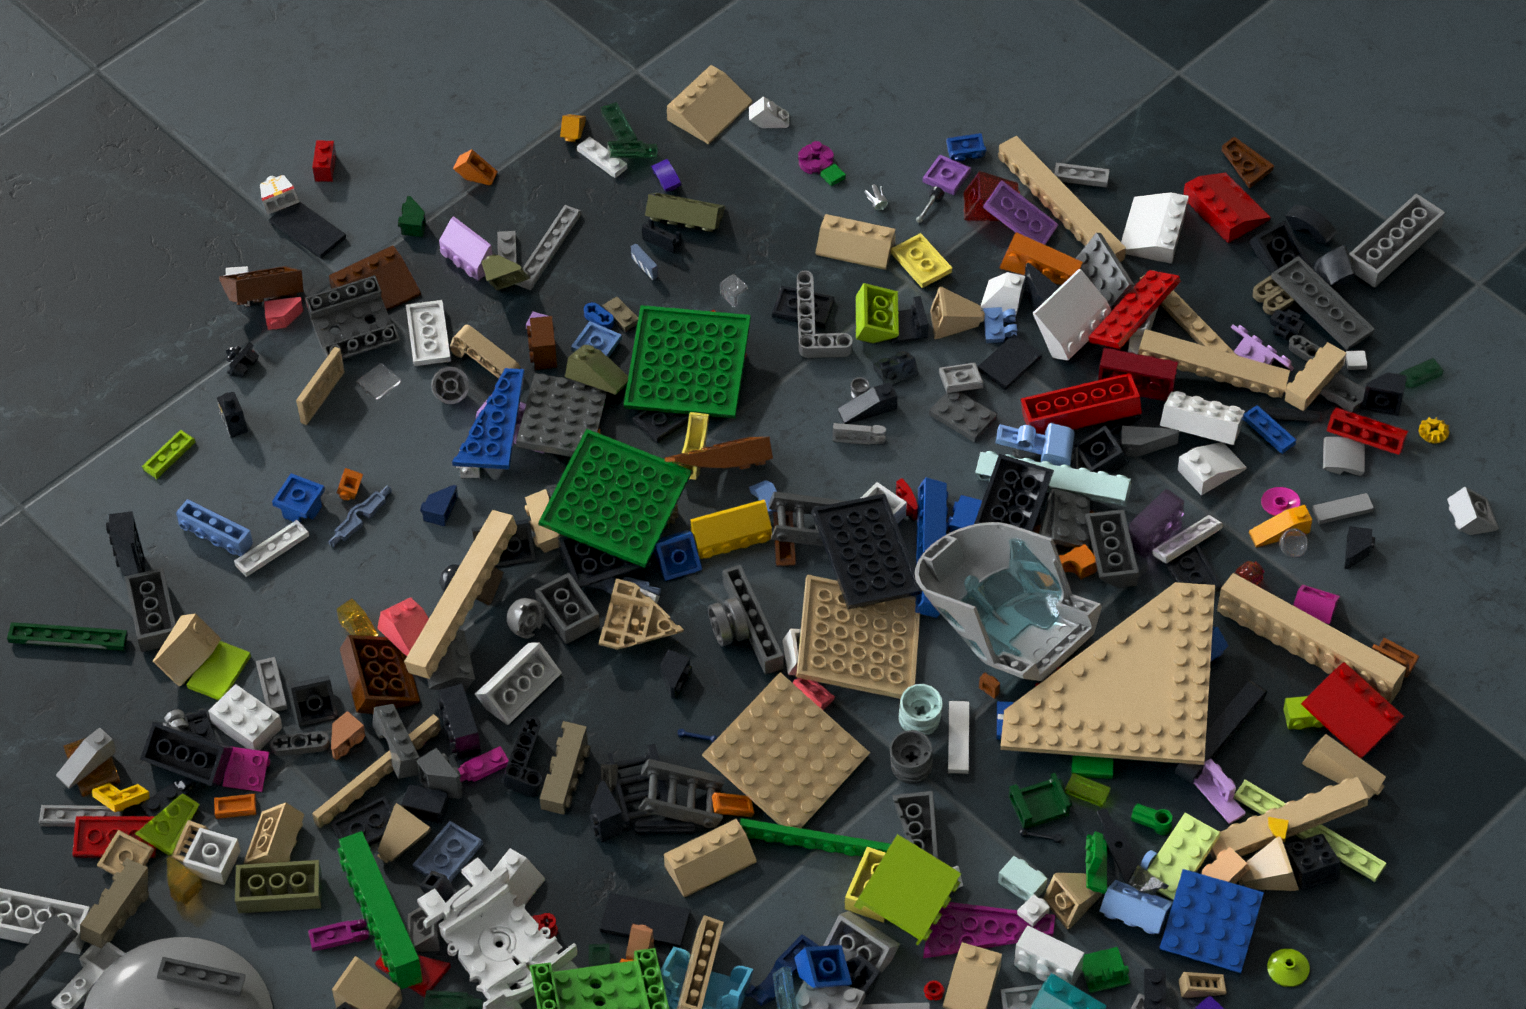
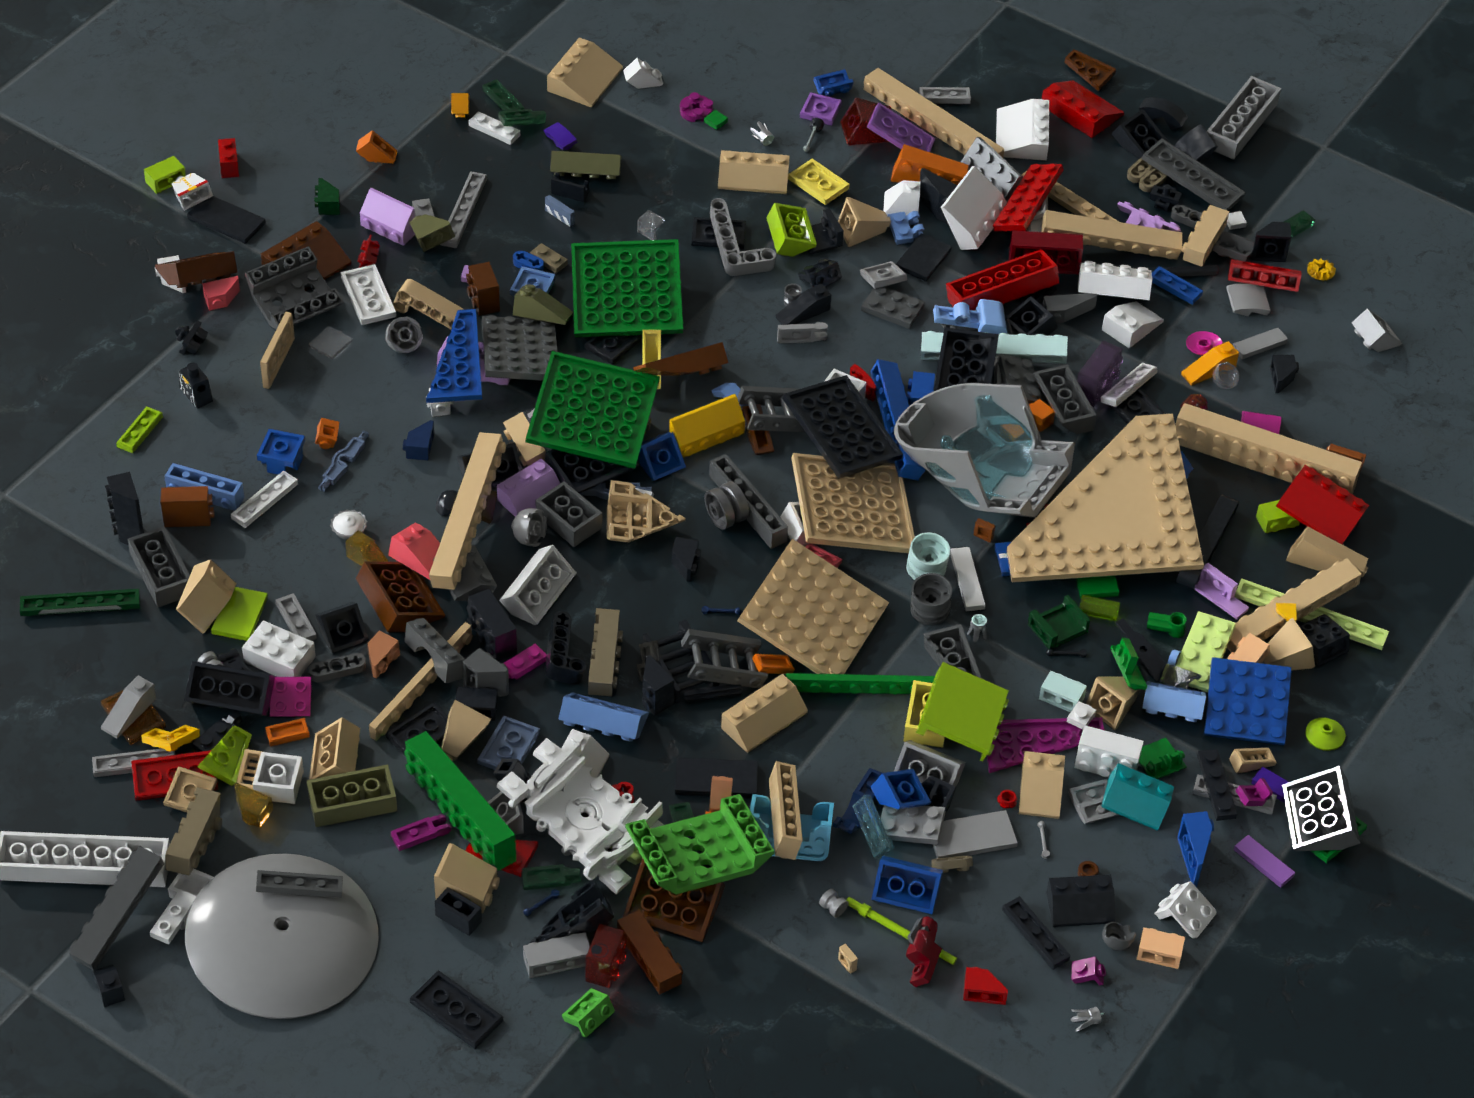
camera: 15 degrees left, 5 degrees down
none -> lime brick [144,156,186,194]
none -> dark orange brick [160,486,215,527]
none -> white piece [330,509,368,540]
none -> red hinge [357,234,380,268]
none -> lavender slope [497,459,560,517]
none -> medium blue slope [559,693,649,741]
none -> piece [967,614,987,642]

